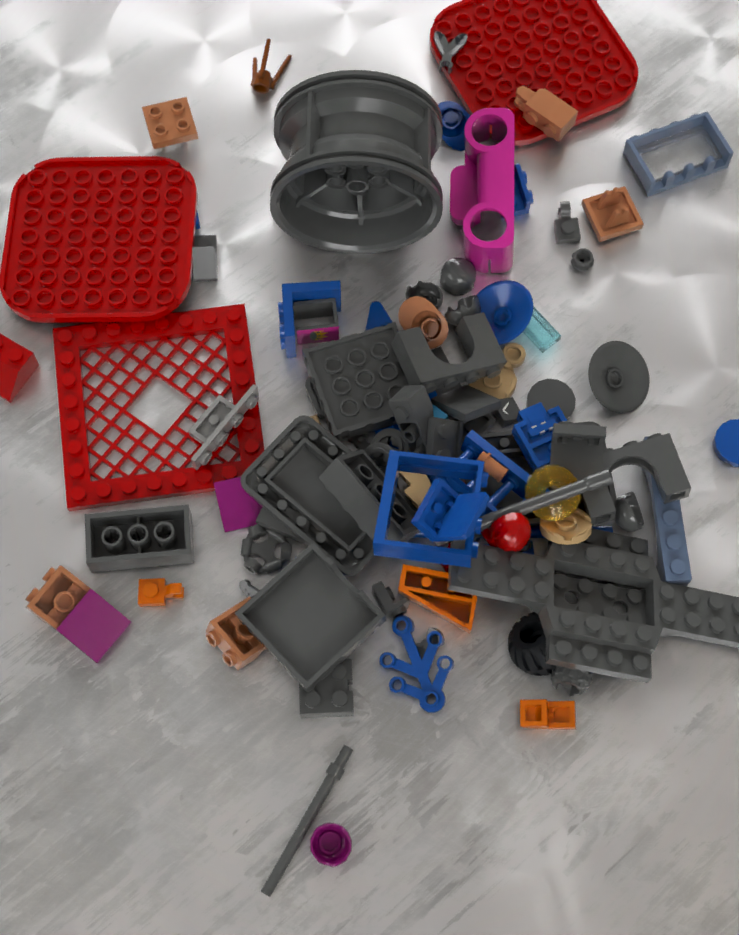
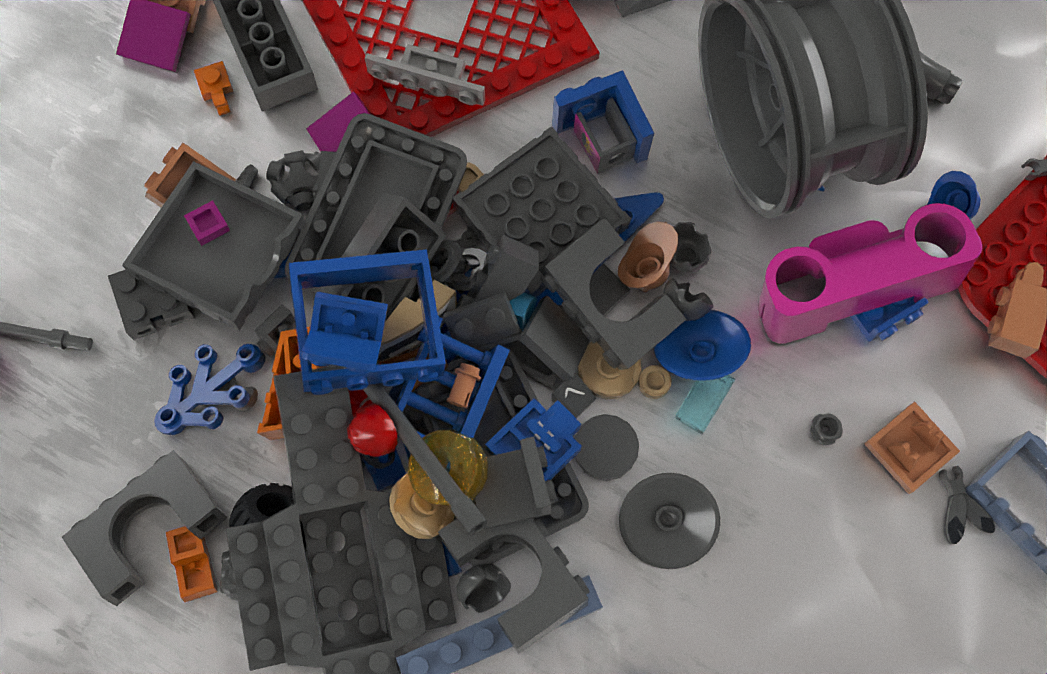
camera: 70 degrees right, 5 degrees up
dark grey hair [440,257,476,295] -> none
dark grey plate [553,201,581,244] -> none
none -> dark grey arch [62,450,228,606]
none -> magenta plate [184,200,230,246]
none -> dark grey piece [939,465,995,544]

